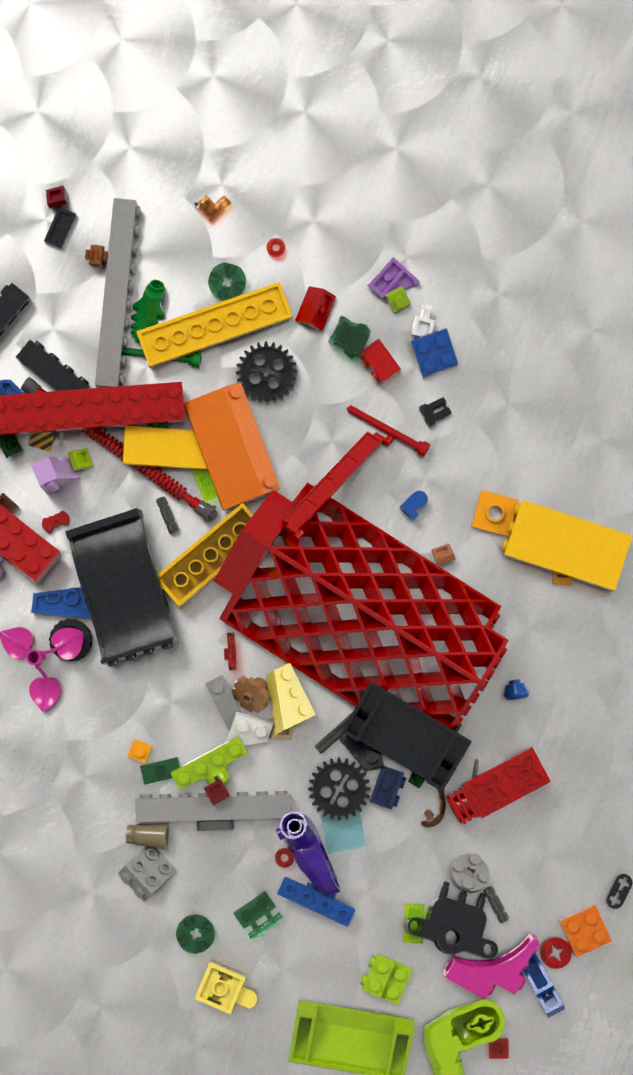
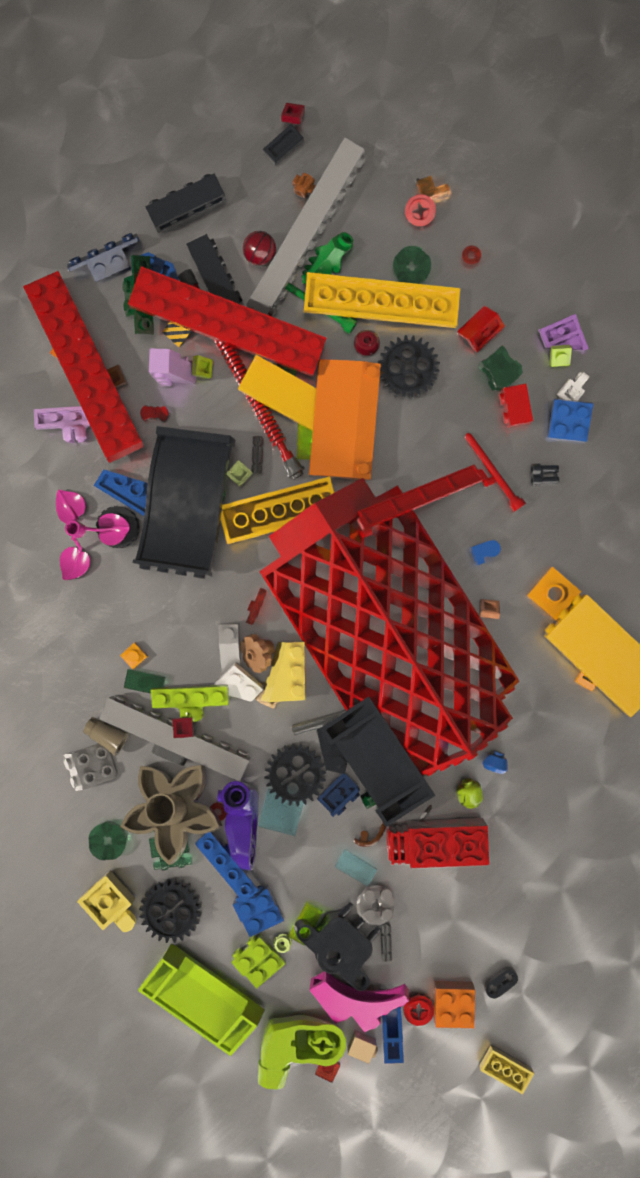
camera: 30 degrees right, 5 degrees up
none -> dark tan plant [120,765,223,865]
none -> black gear [139,879,202,943]
none -> yellowish green plate [226,460,253,488]
none -> blue plate [233,885,284,937]
none -> dark red piece [243,231,276,266]
none -> yellowish green plate [273,934,292,953]
none -> clear light blue tile [335,849,377,887]
none -> tan brick [347,1030,378,1064]
none -> dark red cone [354,330,380,356]
none -> gear [405,194,436,226]
none -> lime head [456,778,483,809]

